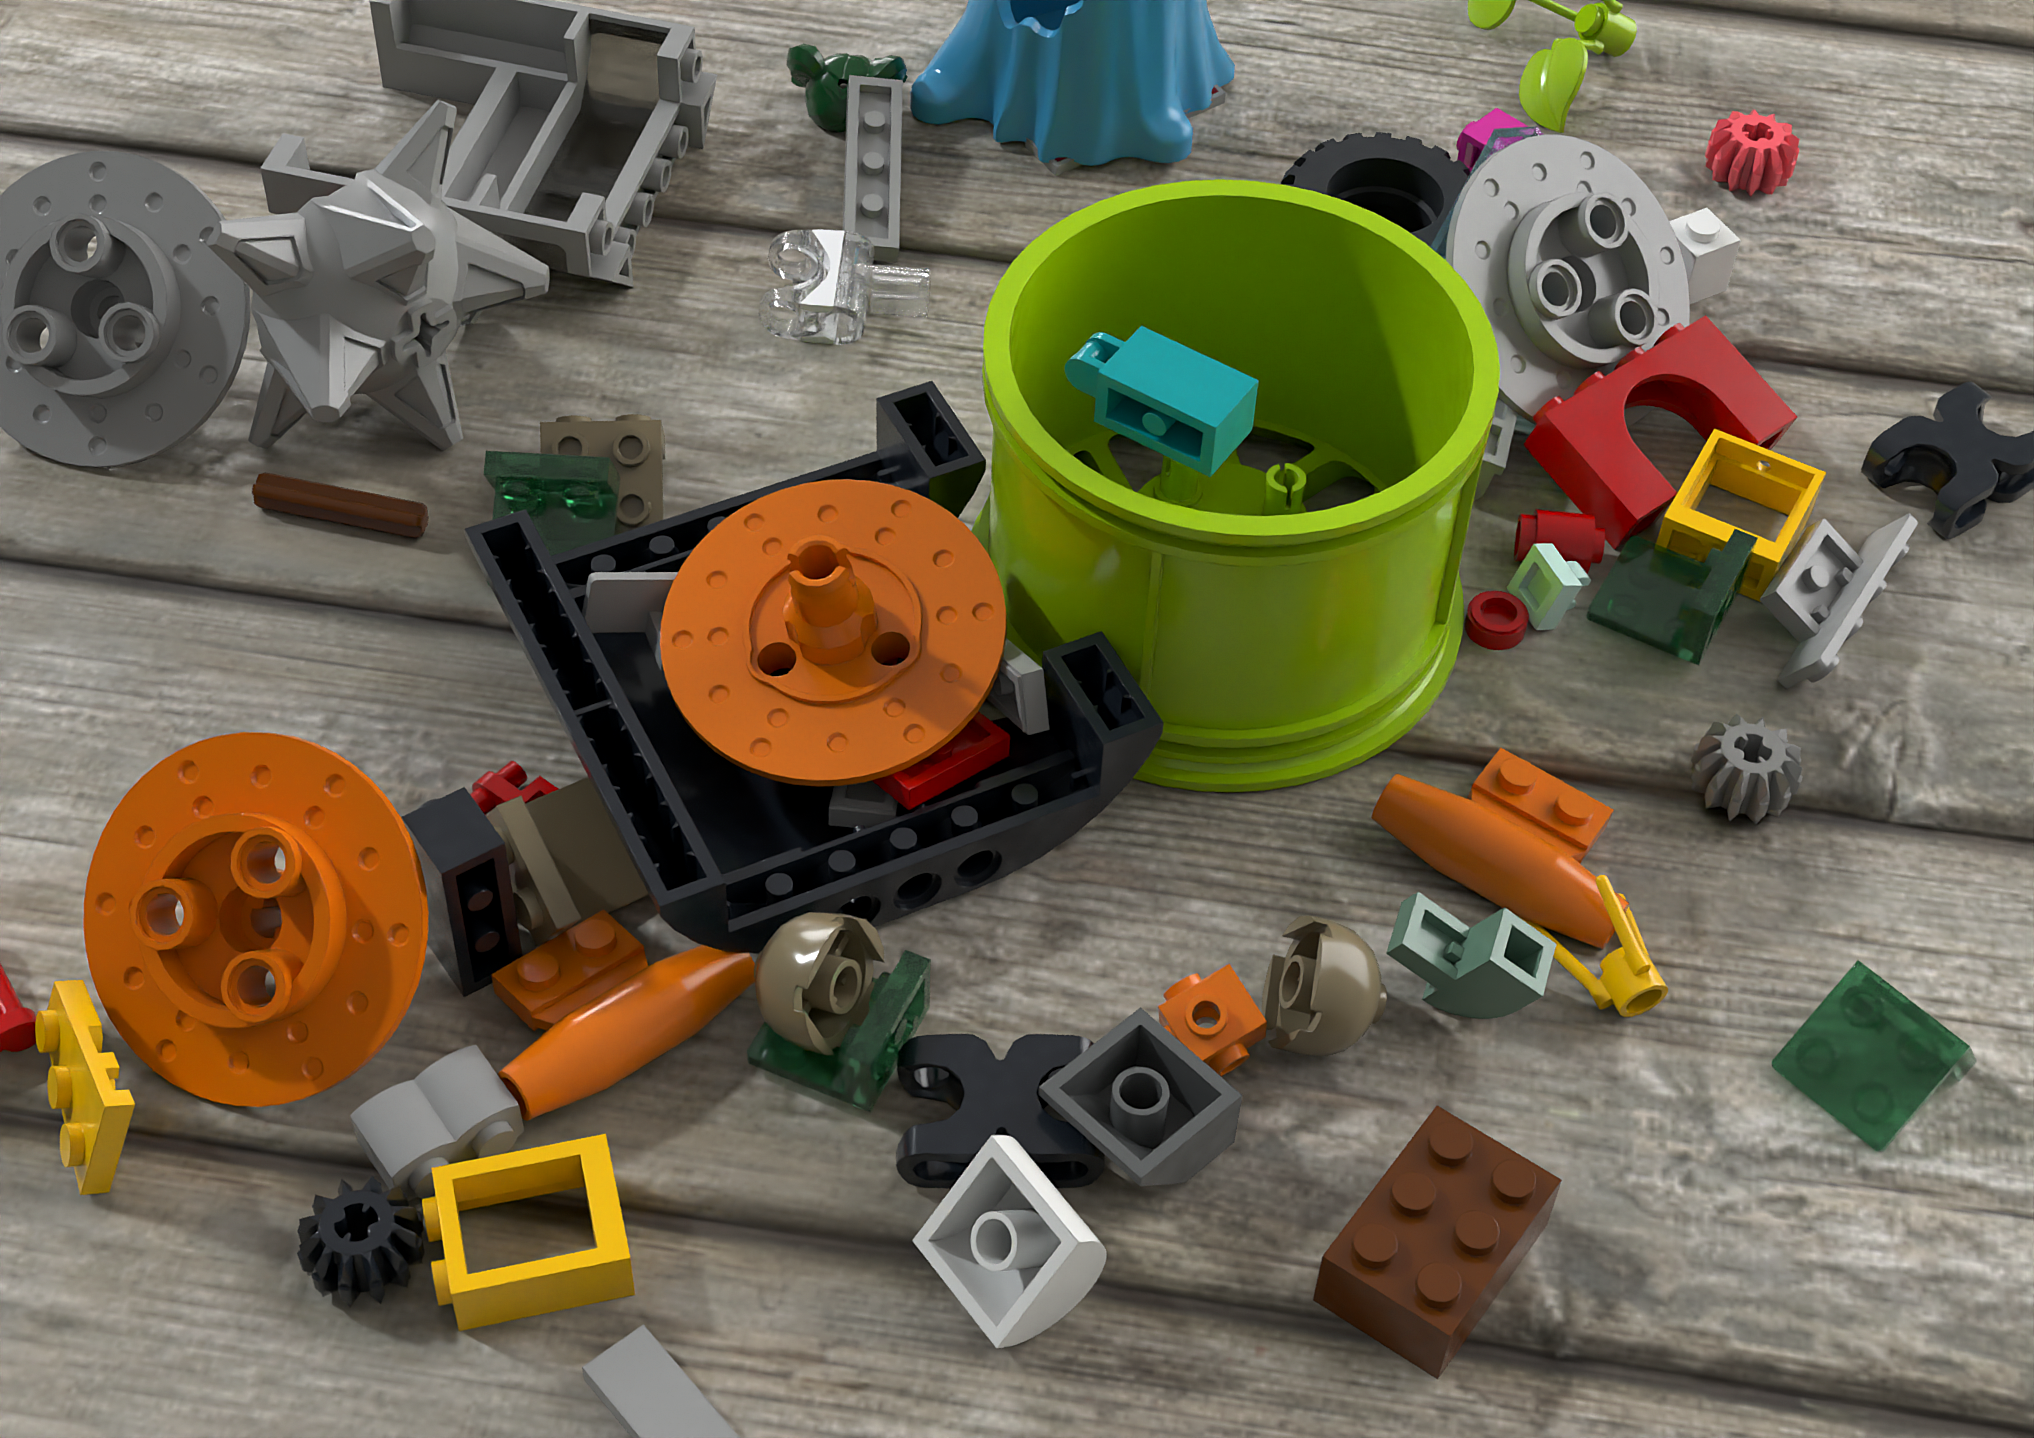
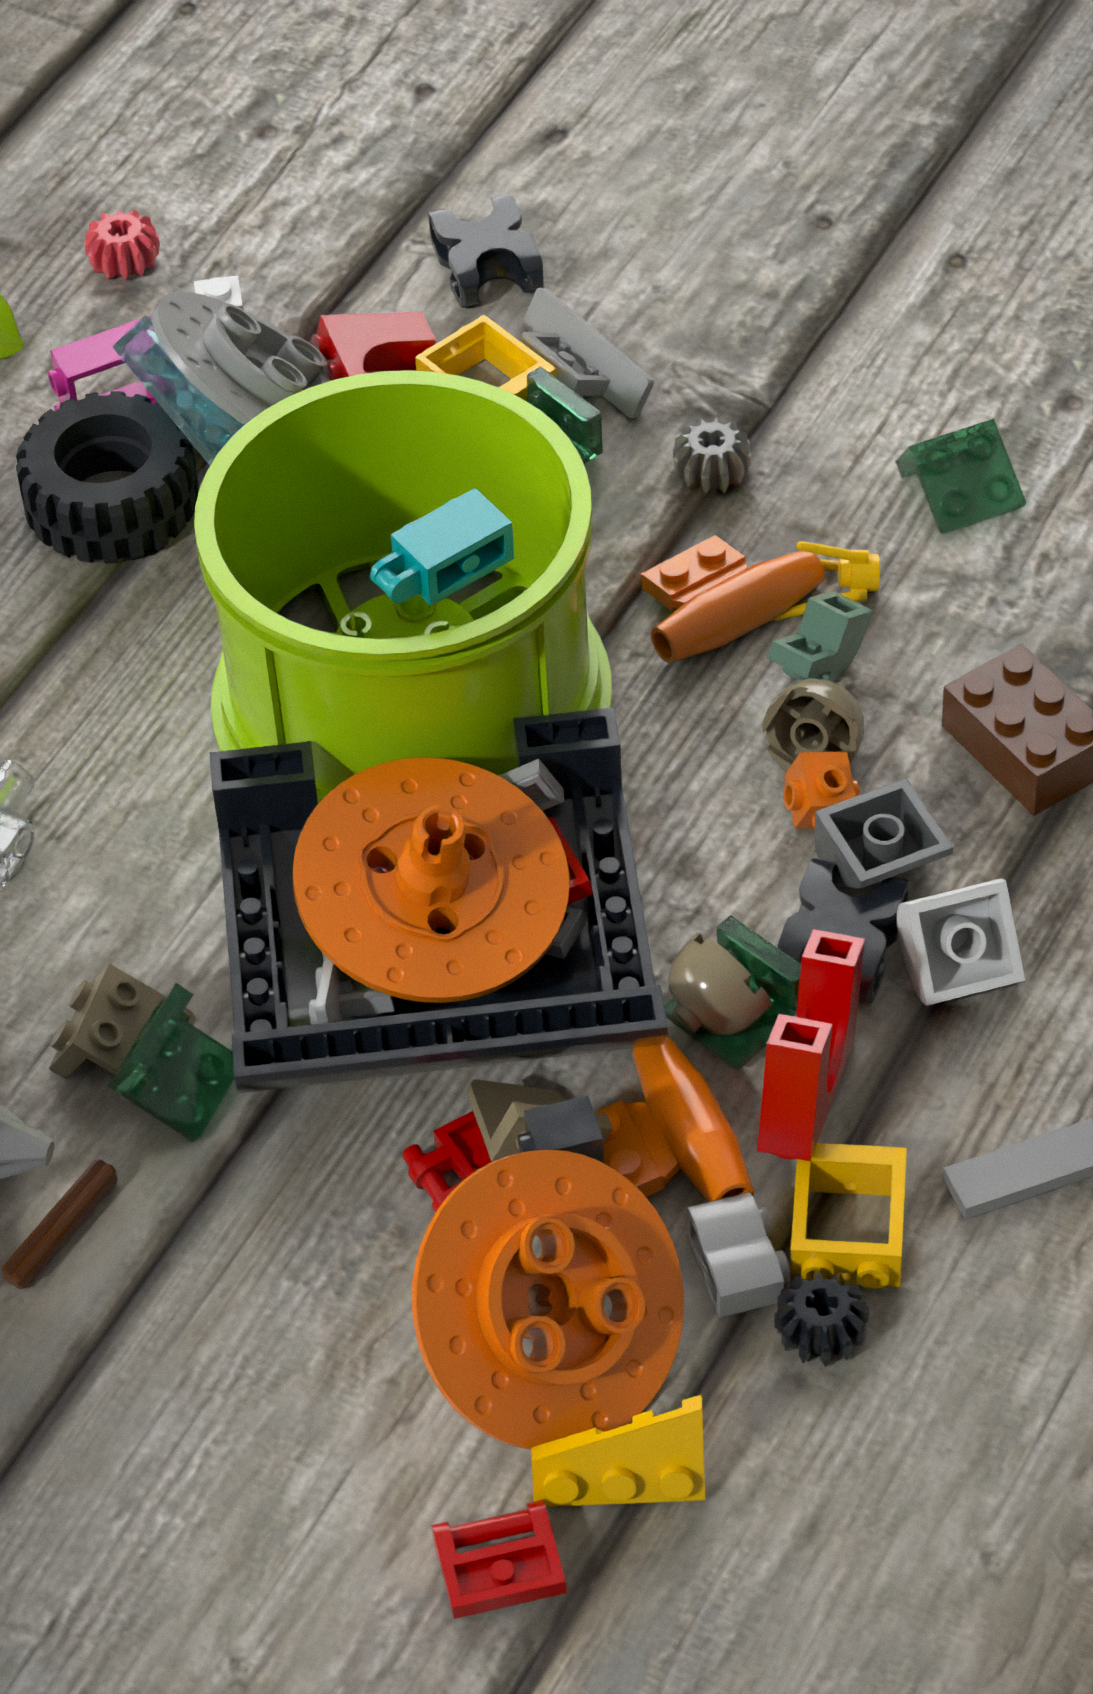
camera: 65 degrees left, 0 degrees up
none -> red arch [757,929,865,1162]

